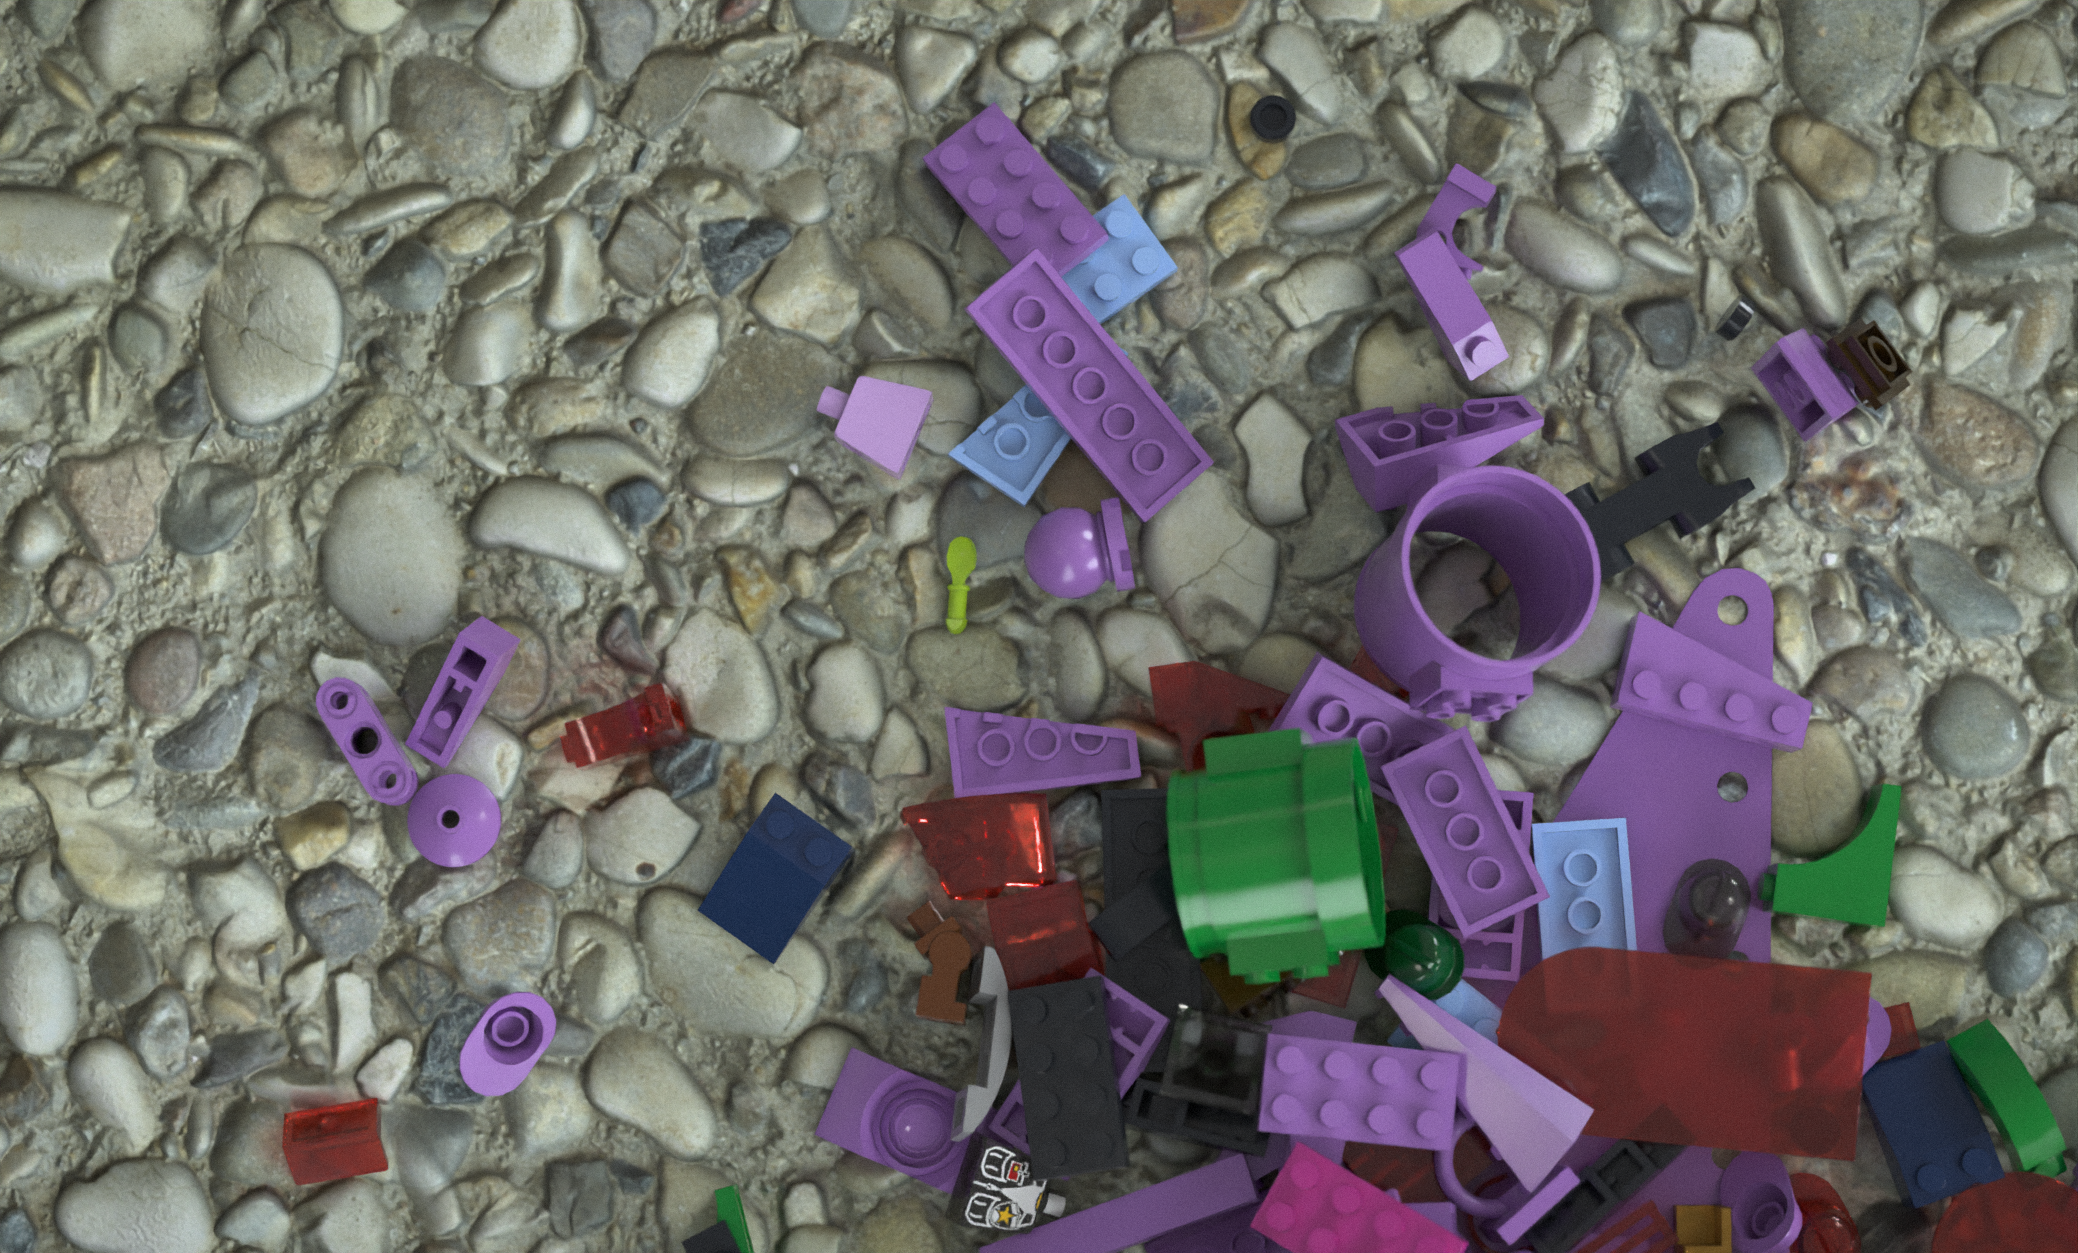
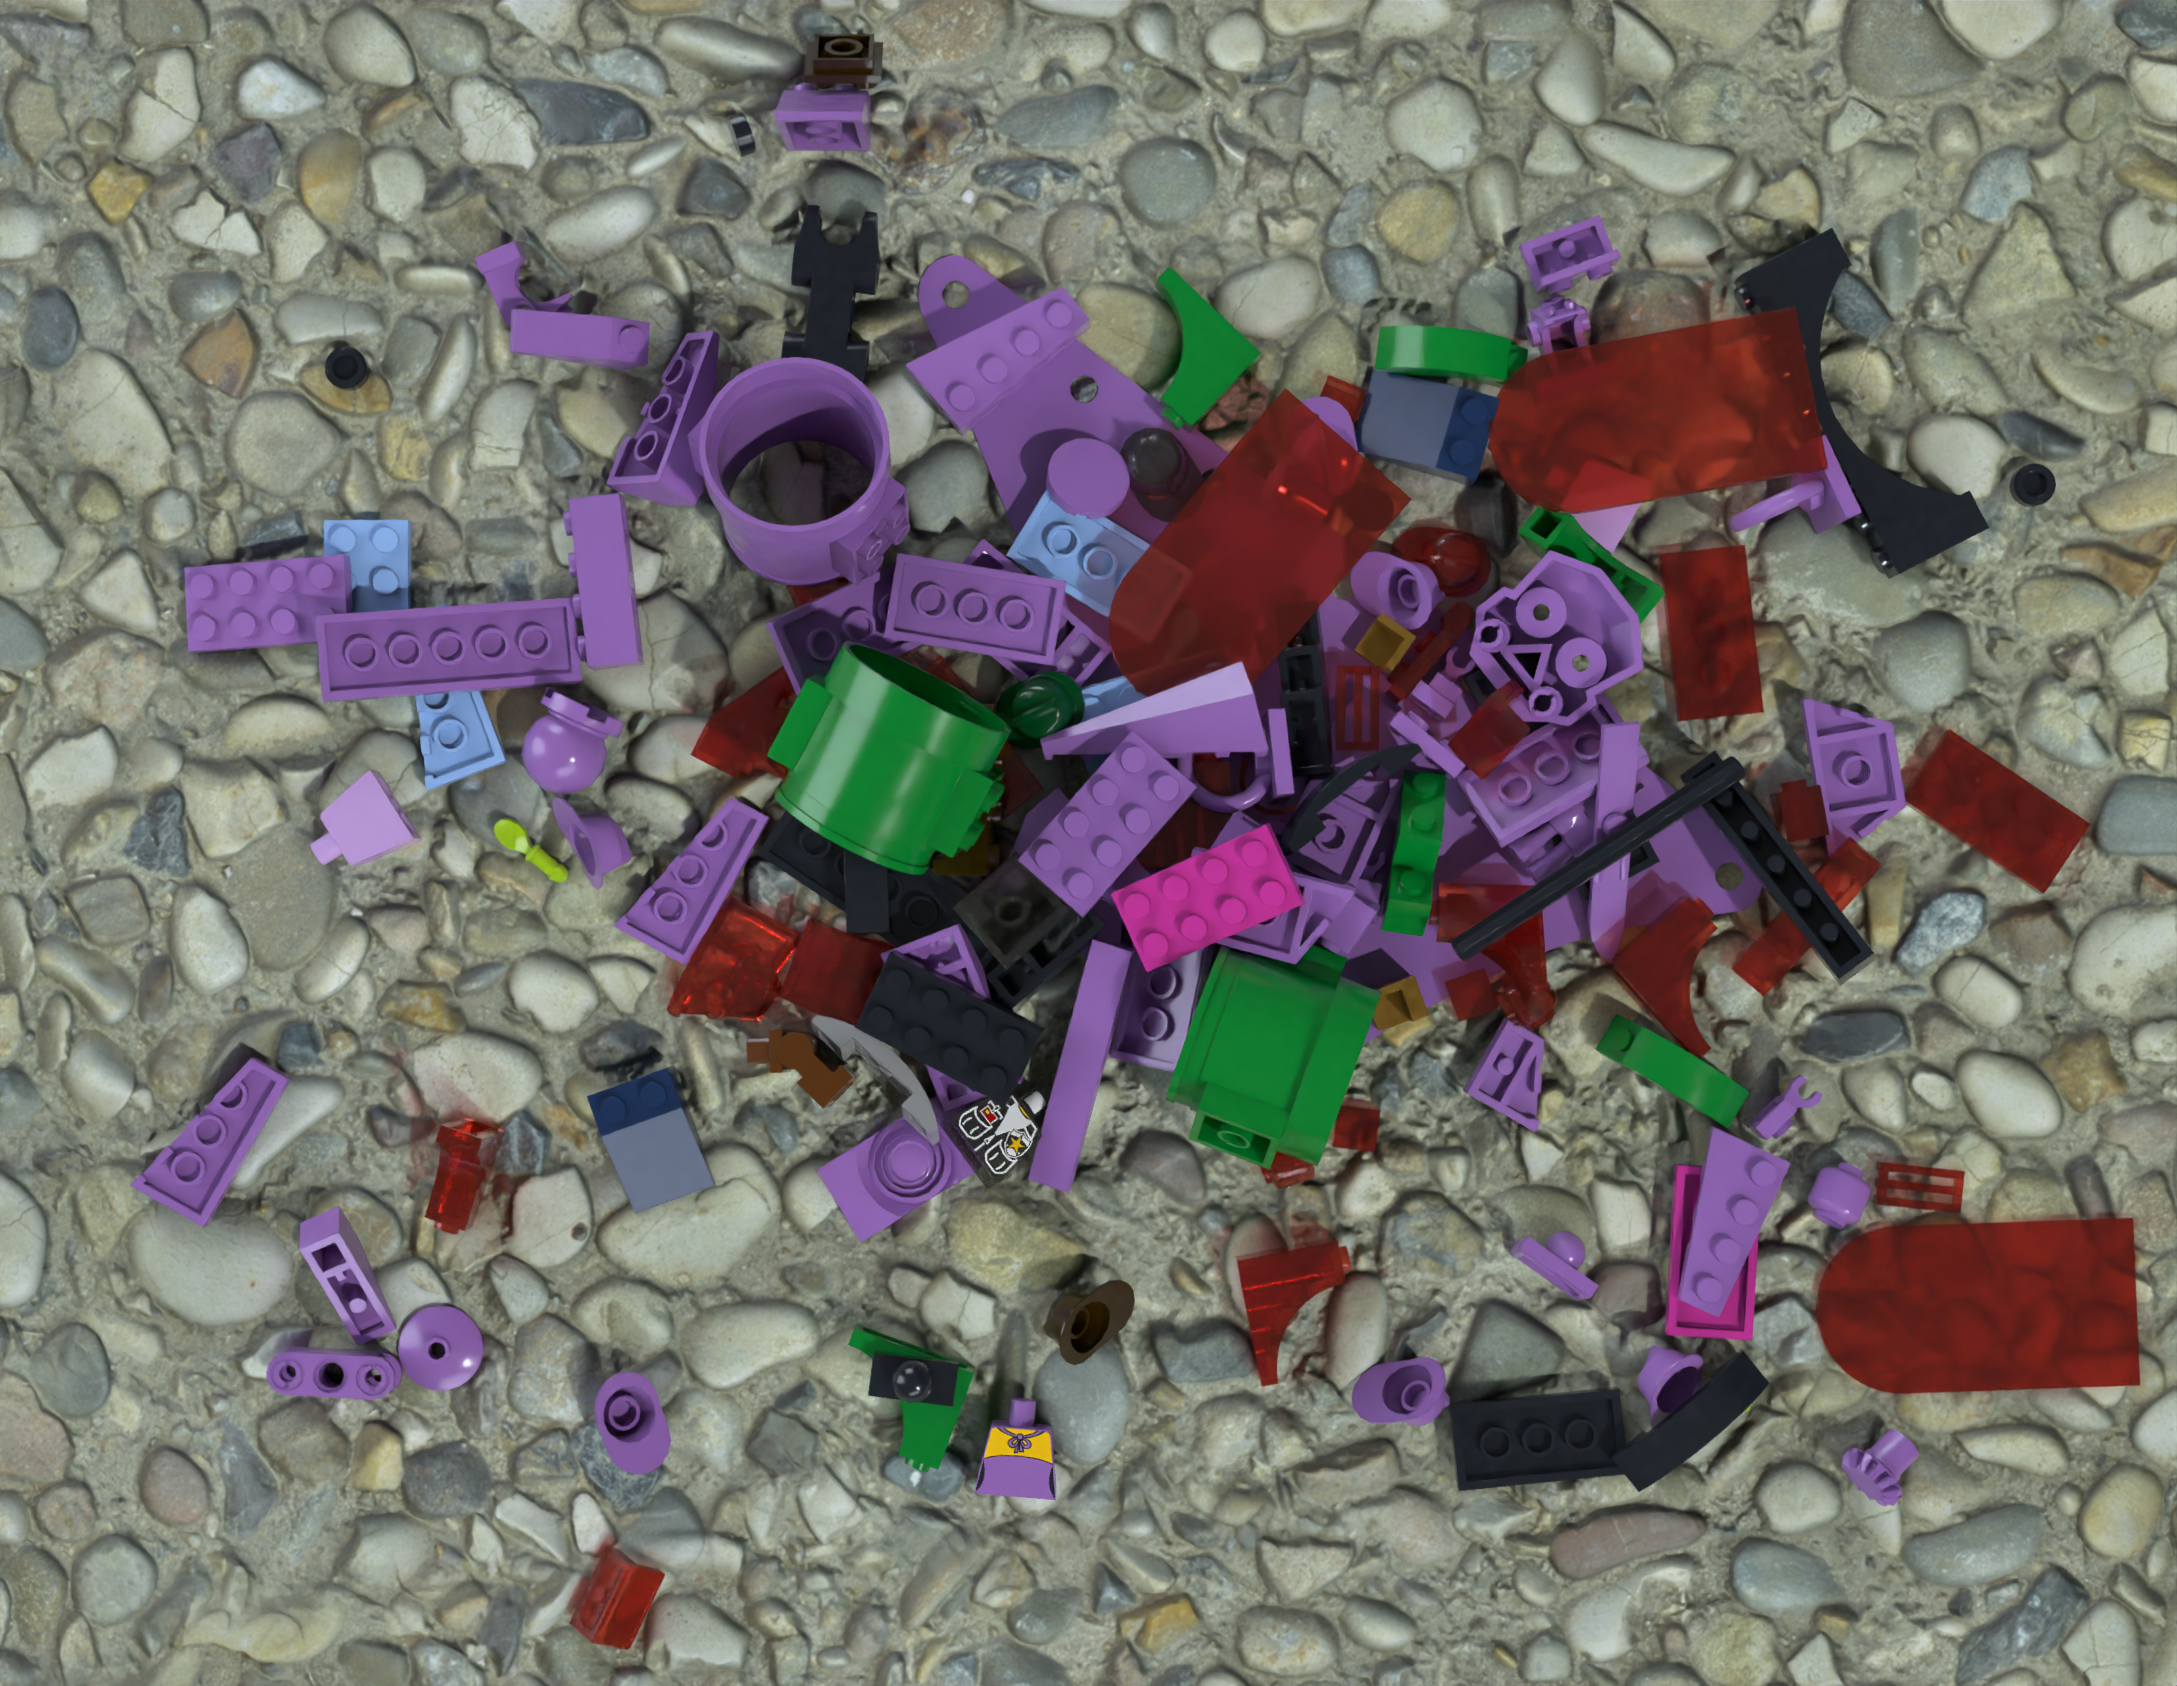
camera: 60 degrees left, 5 degrees up
none -> medium lavender wing [130,1058,292,1227]
none -> medium lavender piece [552,796,632,889]
none -> medium lavender brick [563,493,644,670]
none -> medium lavender tile [1045,438,1130,519]

